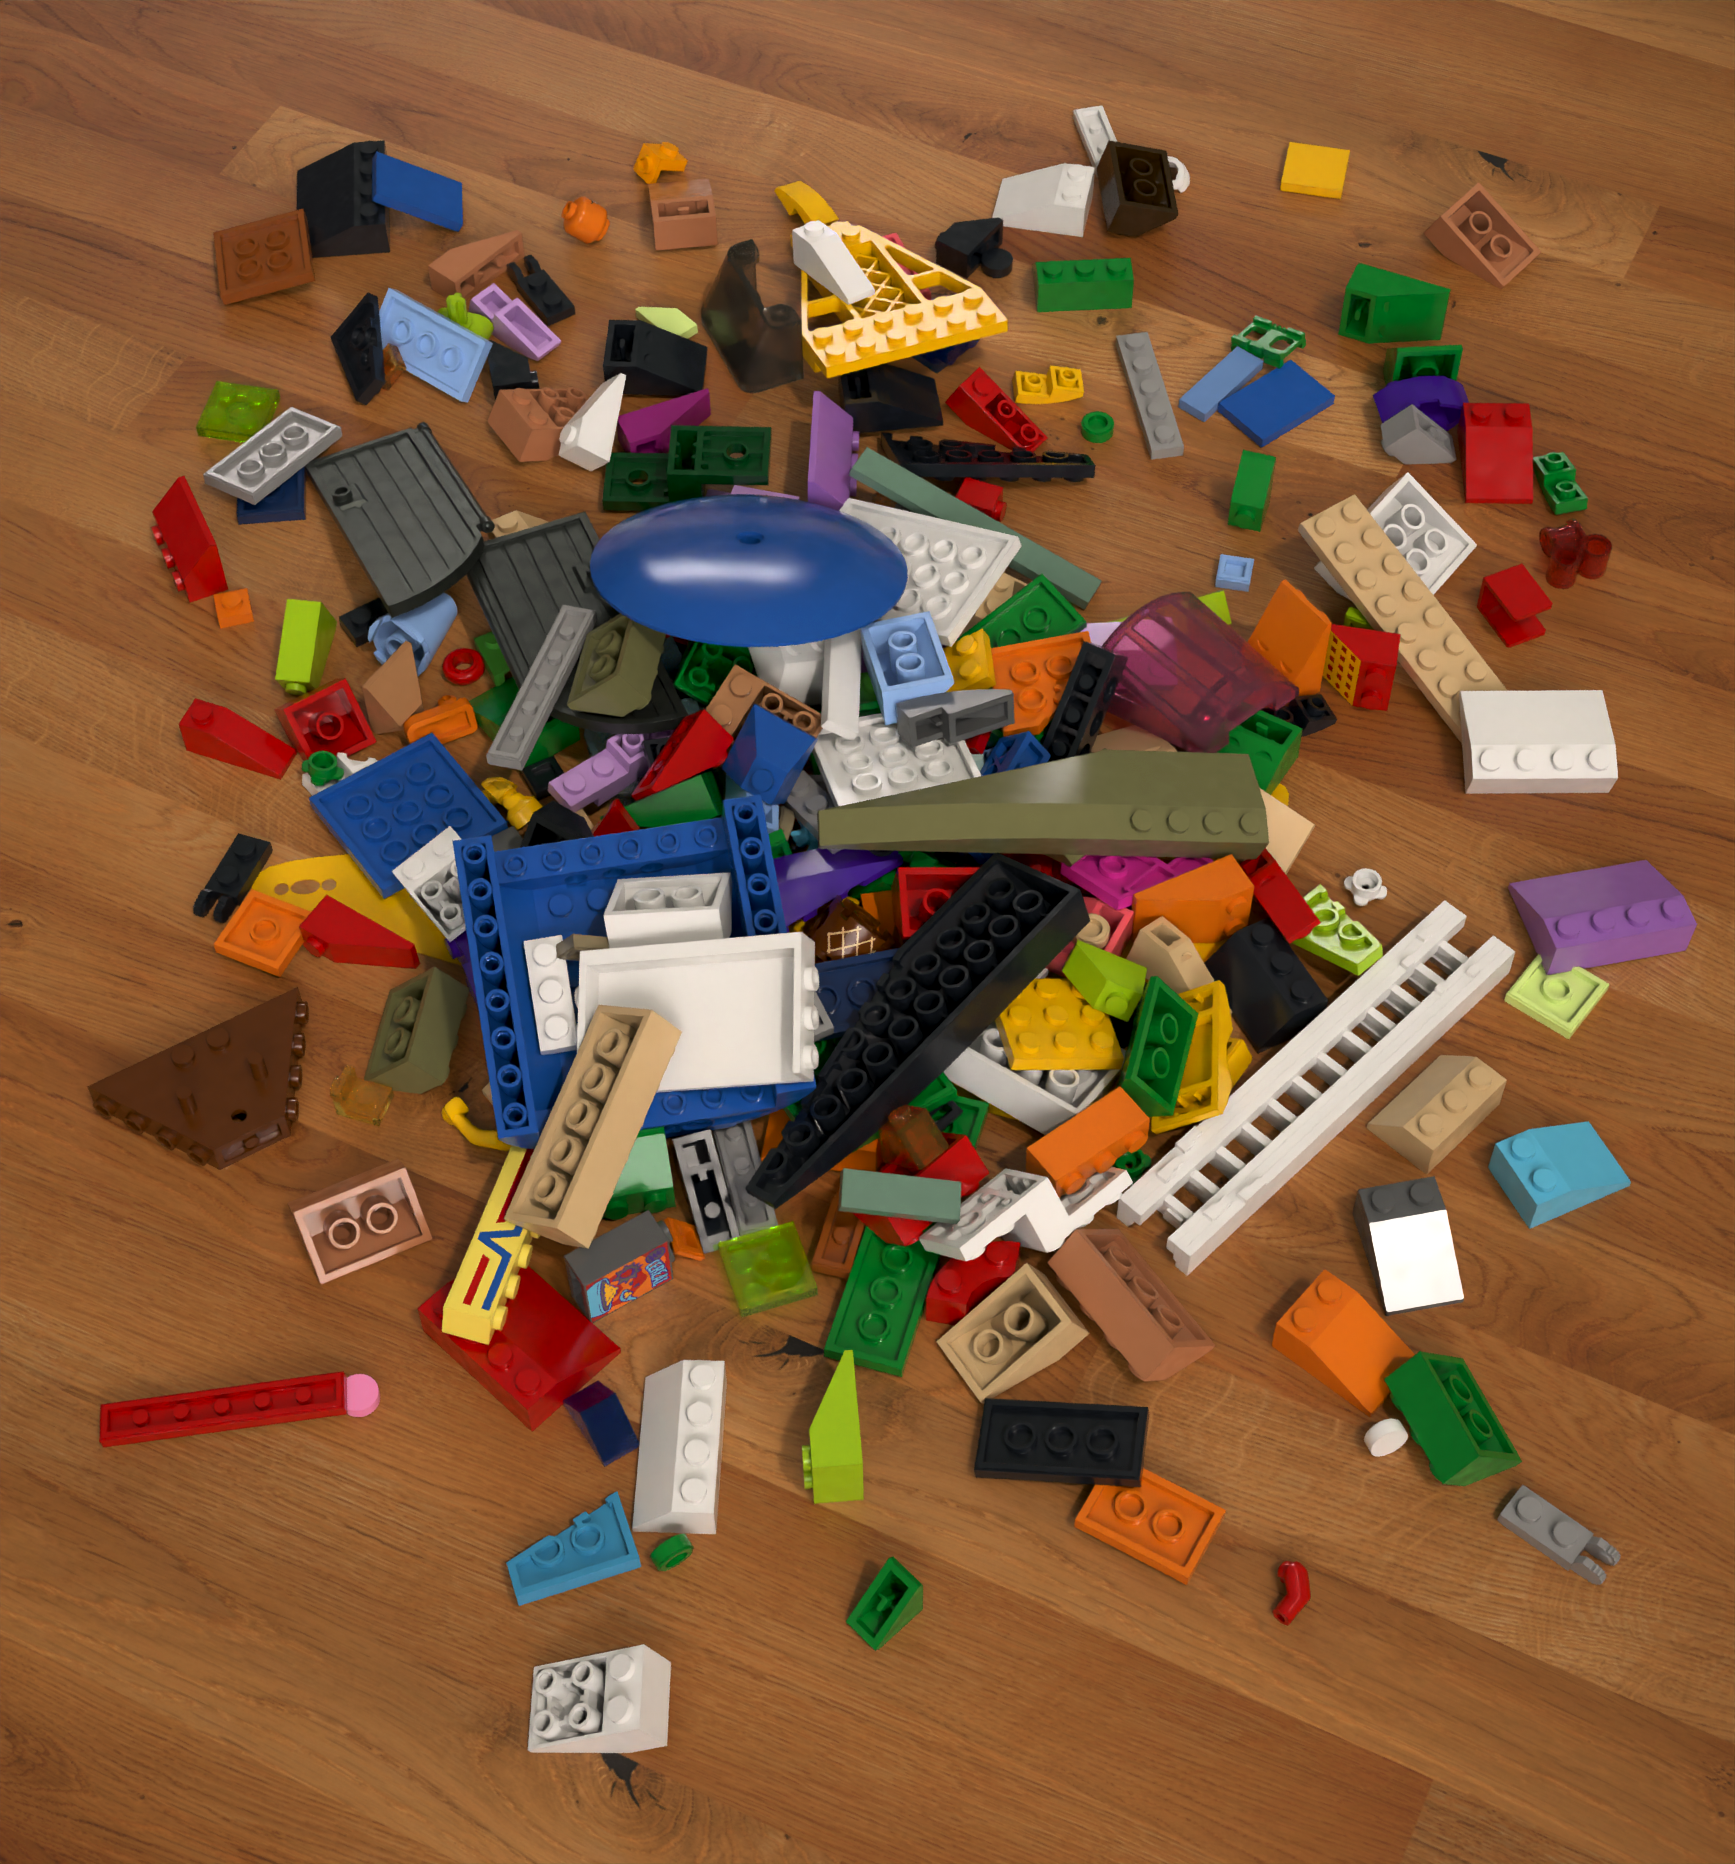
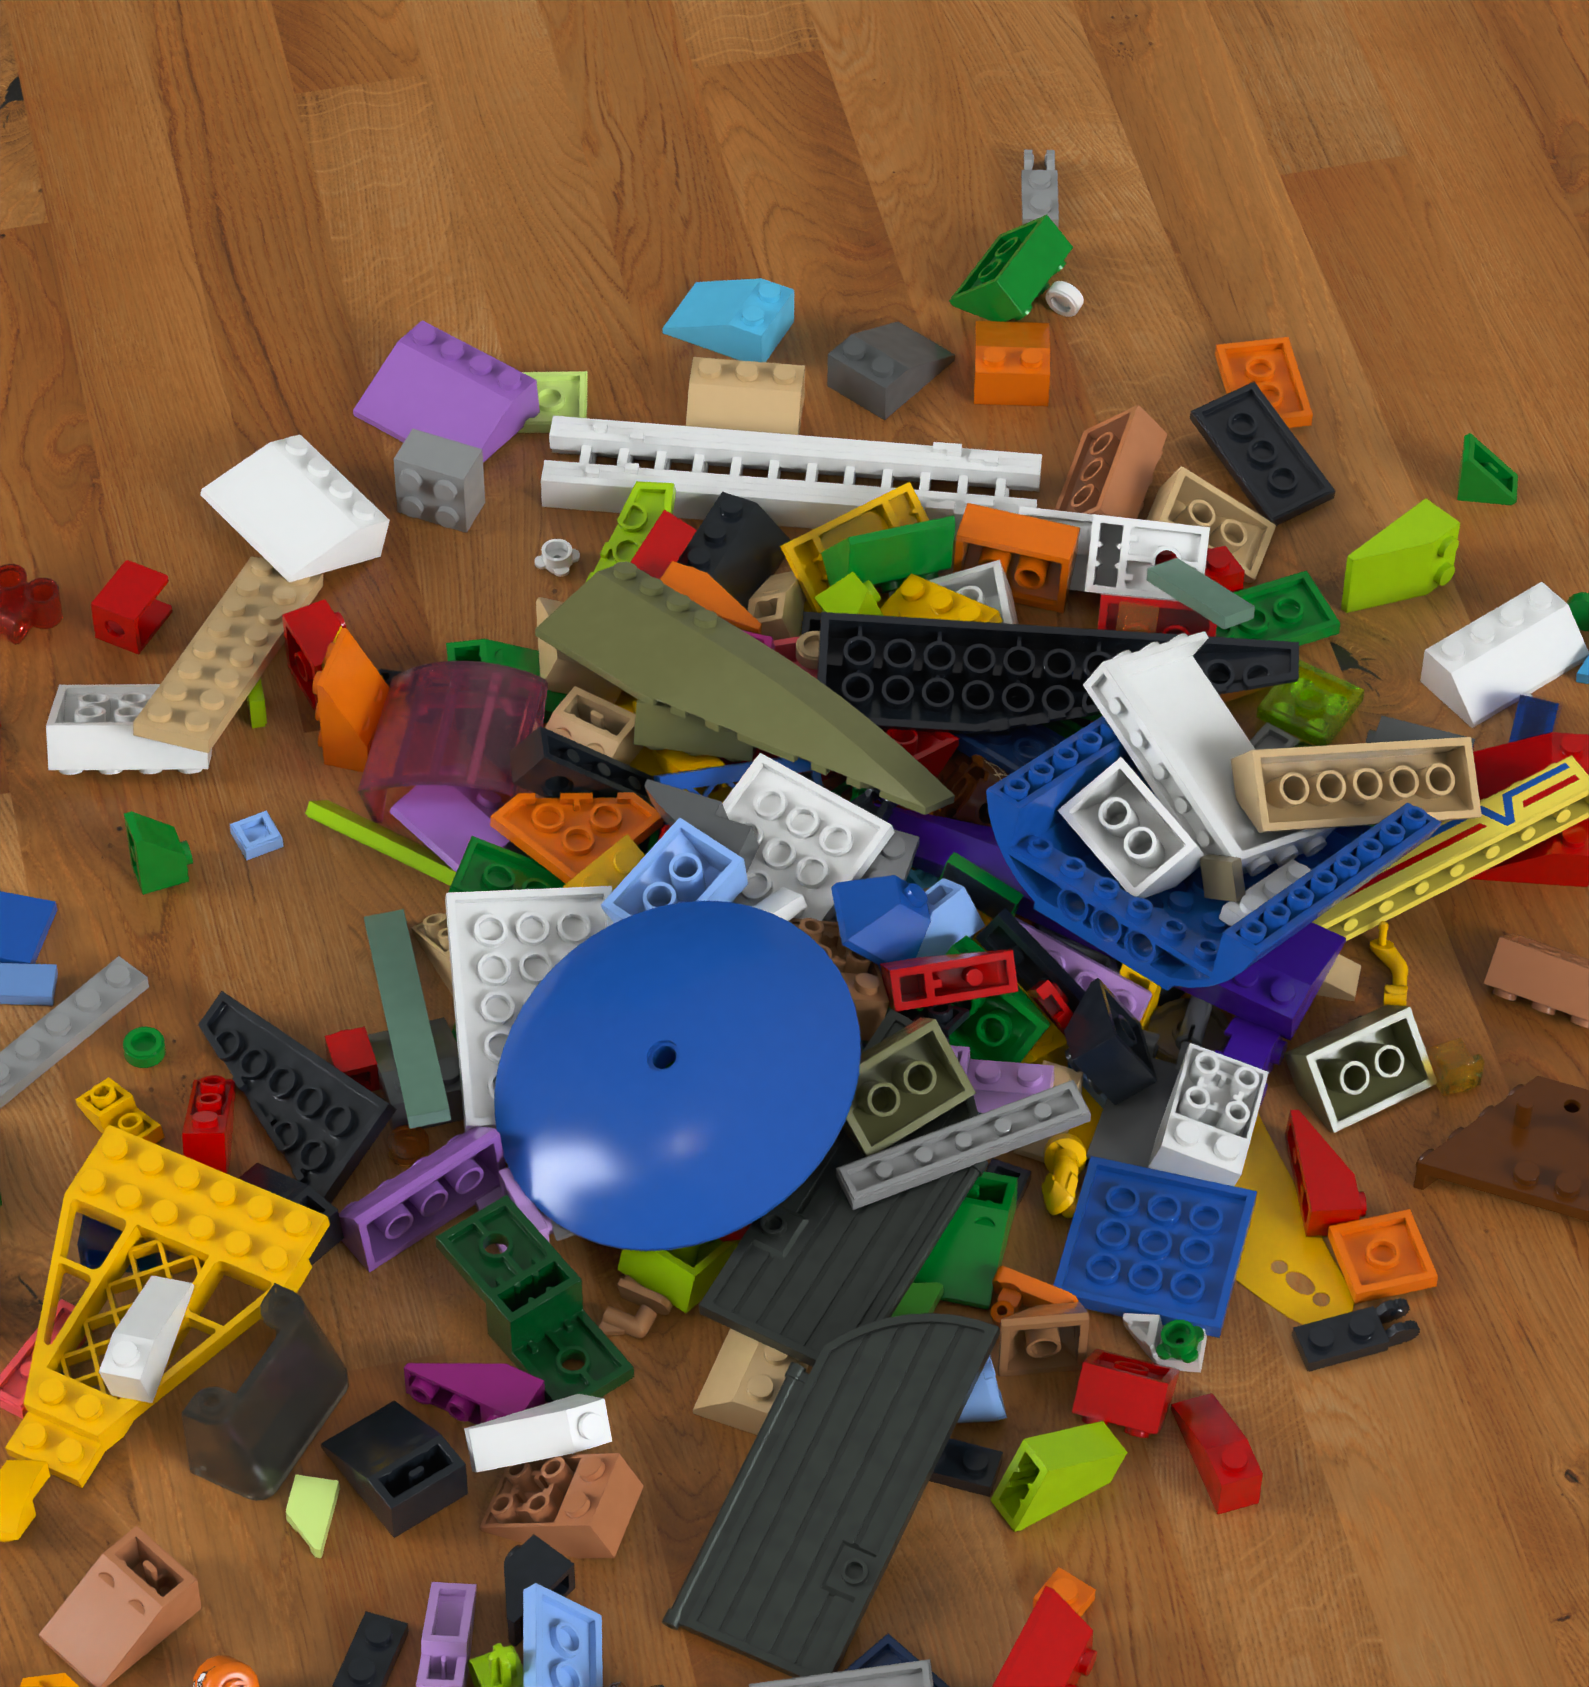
camera: 130 degrees left, 5 degrees down
red arm [1272,1561,1311,1626] -> none
none -> light grey brick [393,429,485,533]

